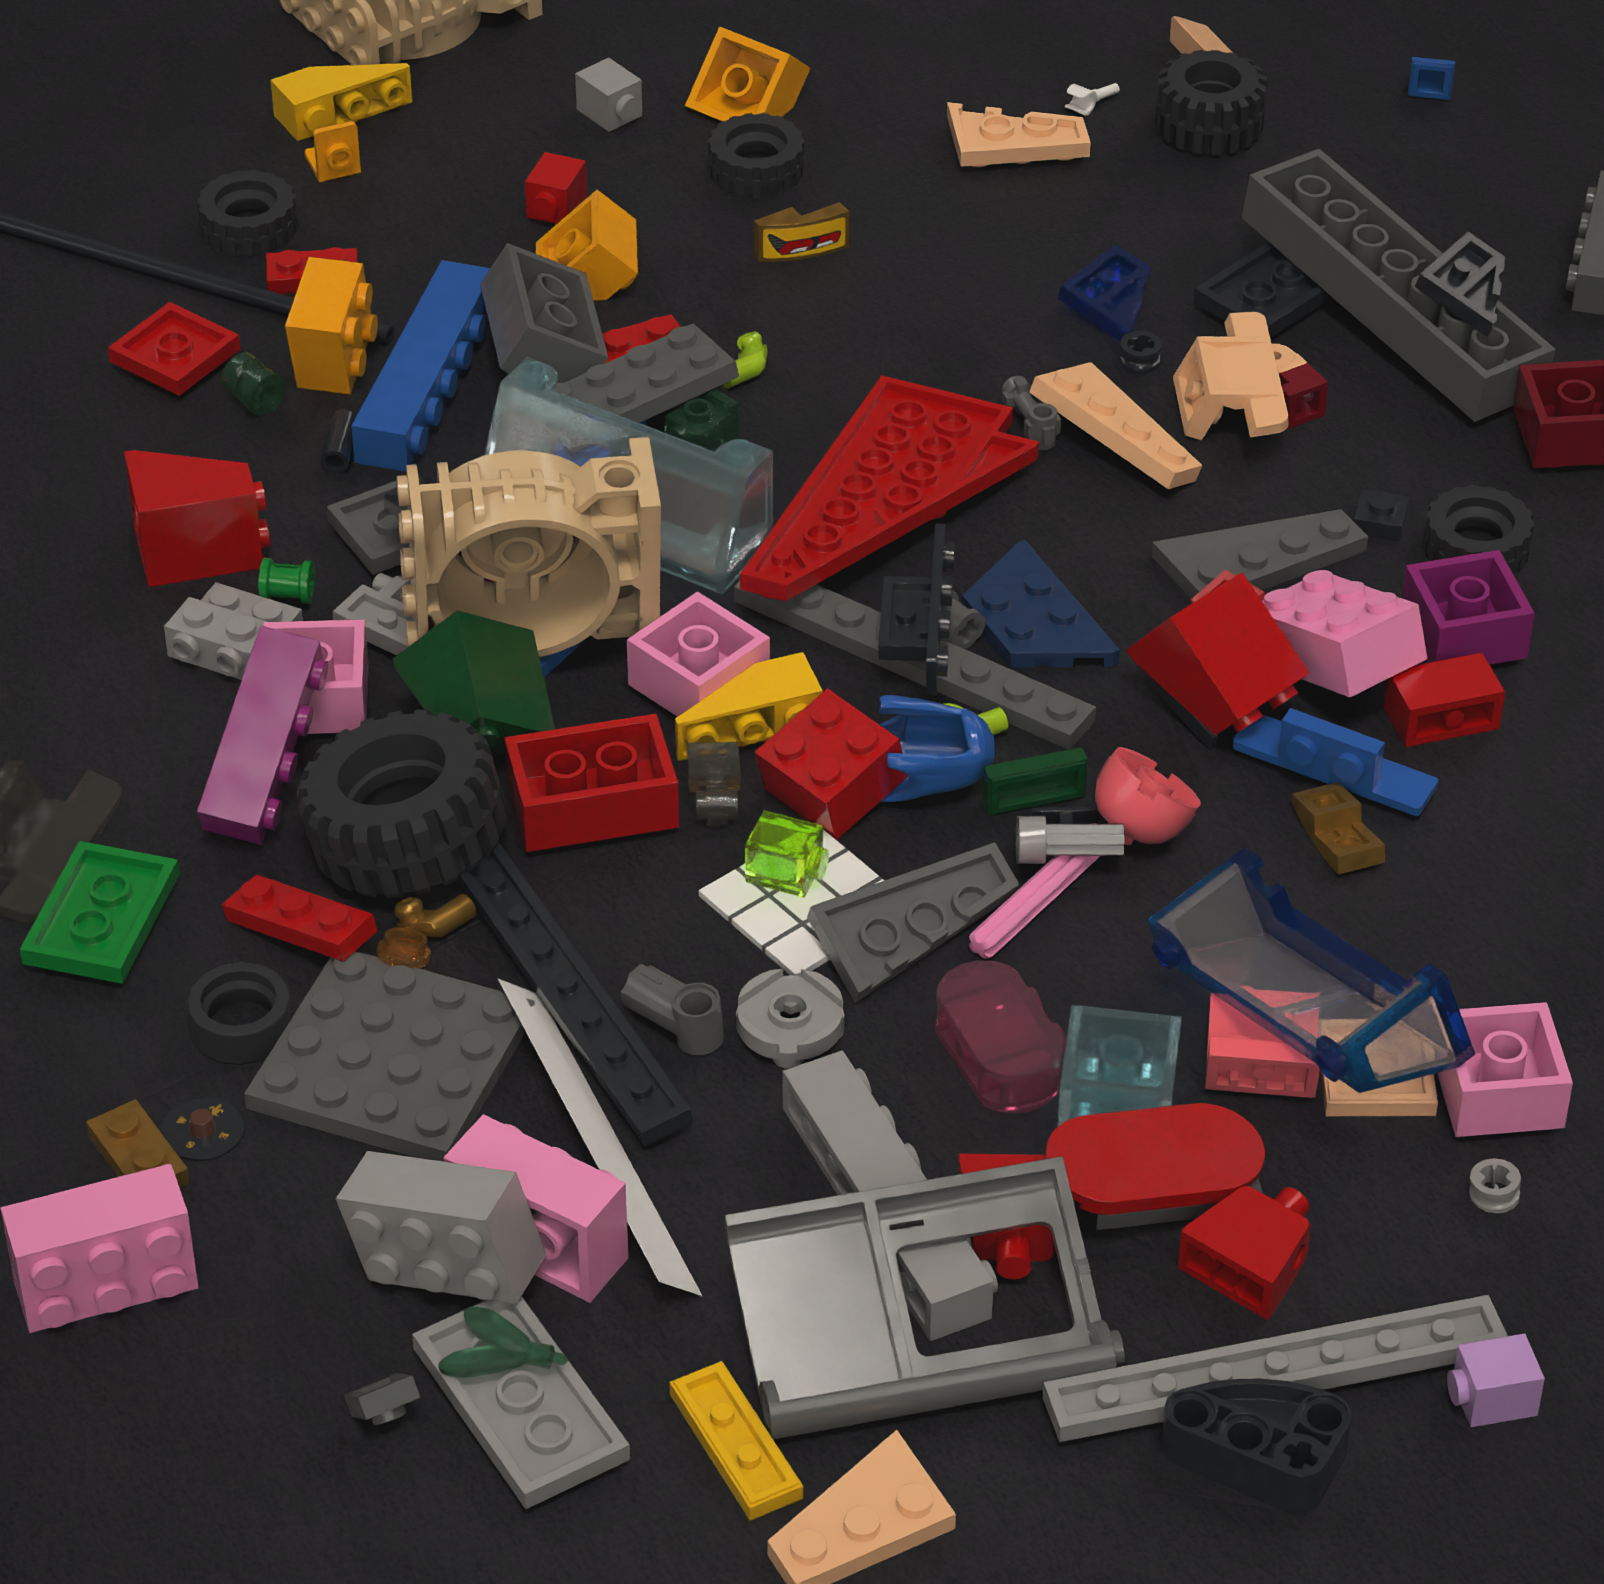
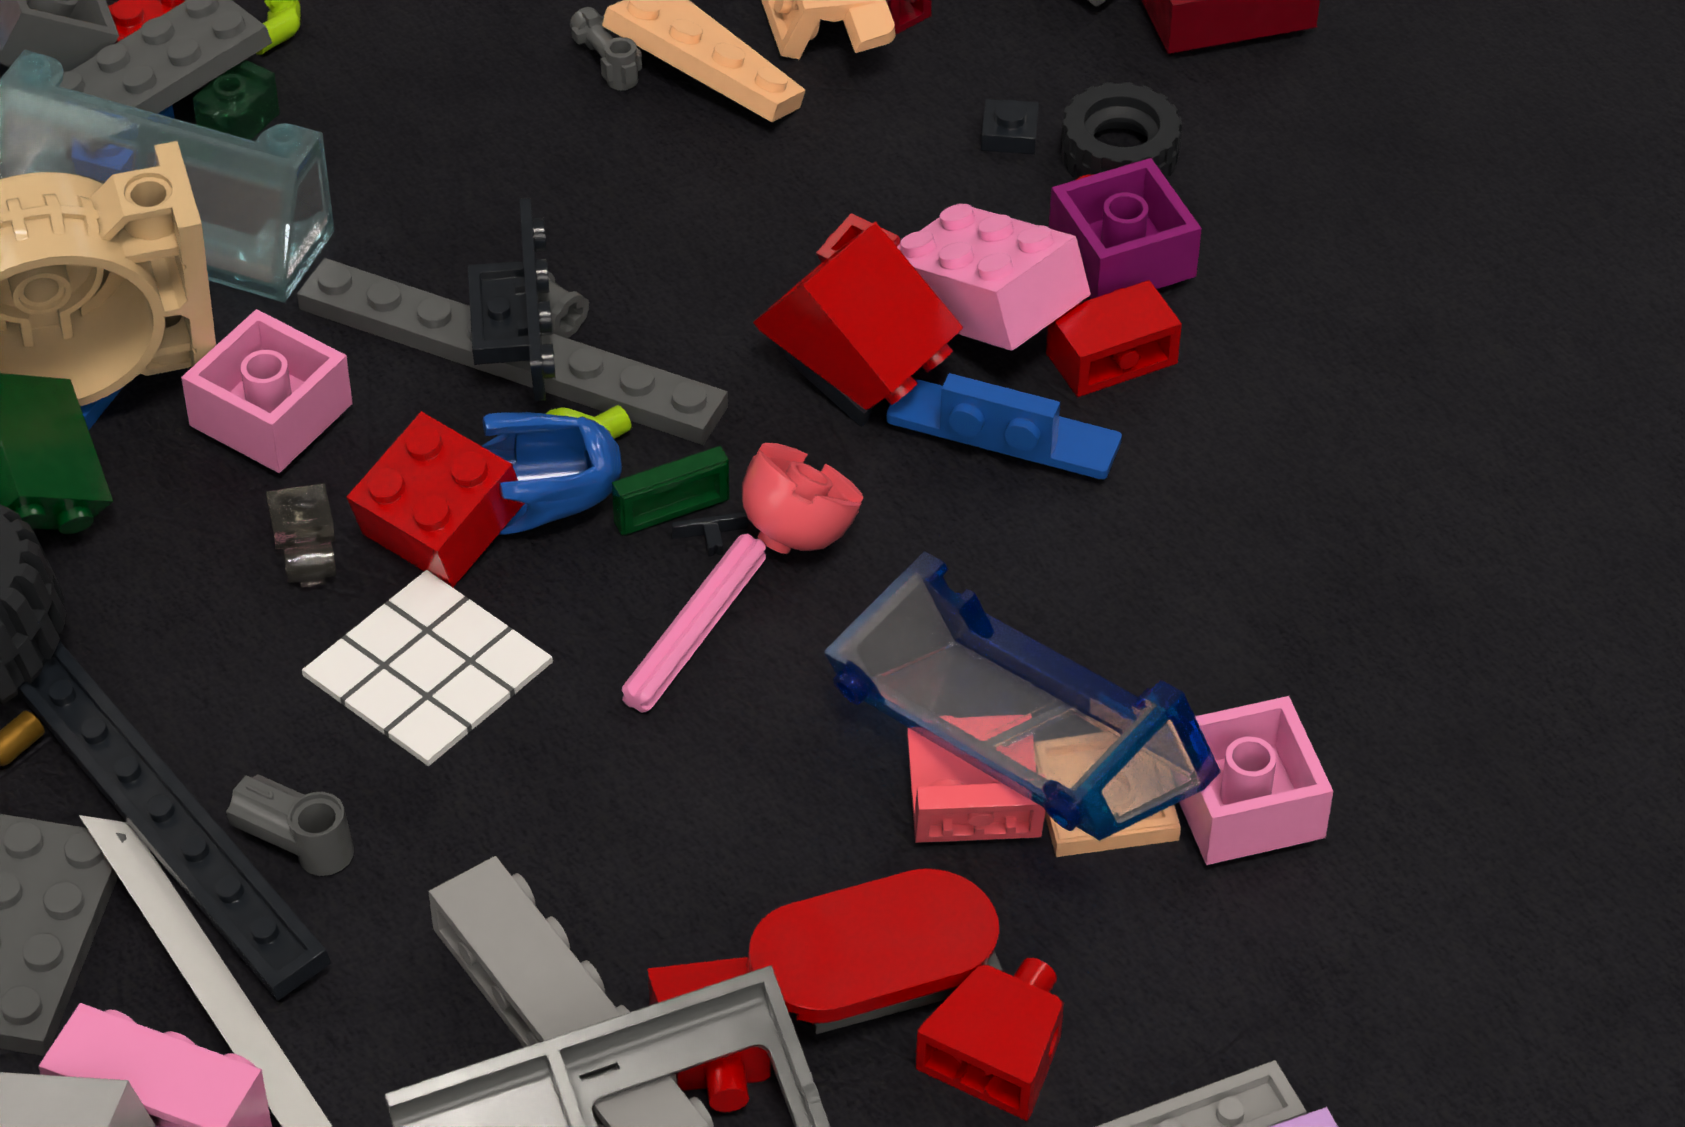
camera: 10 degrees left, 5 degrees up
red brick [504,714,679,852] -> none
yellow slope [675,652,823,761] -> none
light grey plate [736,969,844,1069] -> none
red wing [740,375,1039,601] -> none
clear neon green brick [745,810,829,898] -> none
dark grey wing [807,842,1019,1003] -> none
clear pink brick [935,960,1067,1113] -> none
dark blue wing [962,540,1120,668] -> none
light grey piece [1016,816,1124,864] -> none
clear light blue brick [1057,1005,1182,1127] -> none
dark grey wing [1151,509,1368,599] -> none
pearl gold slope [1292,782,1385,875] -> none
light grey bush [1469,1158,1521,1213] -> none

